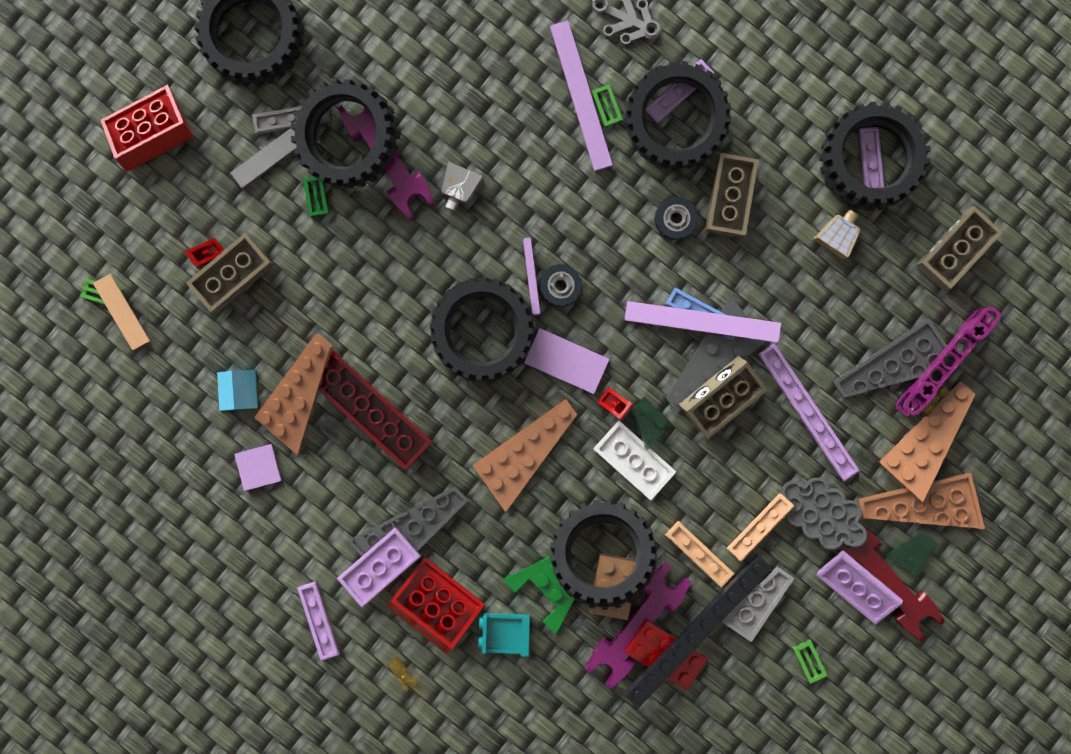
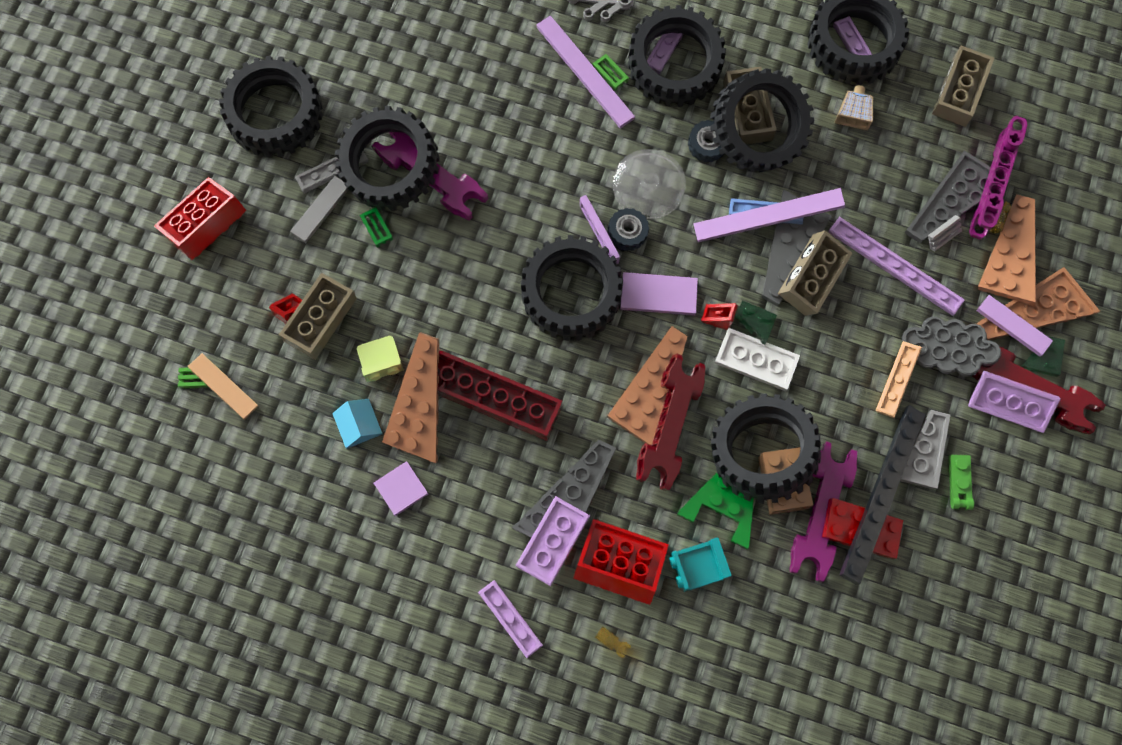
camera: 25 degrees left, 15 degrees down
light grey torso [441,162,483,211] -> none
light nougat tile [665,521,734,588] -> none
bright green tile [792,639,827,684] -> none
none -> yellowish green bracket [357,336,404,382]
none -> clear dish [613,149,686,219]
none -> dark red piece [636,353,705,491]
none -> black tyre [710,68,814,173]
none -> light grey tile [928,215,962,252]
none -> bright green plate [948,455,974,510]
none -> lavender tile [976,295,1053,357]

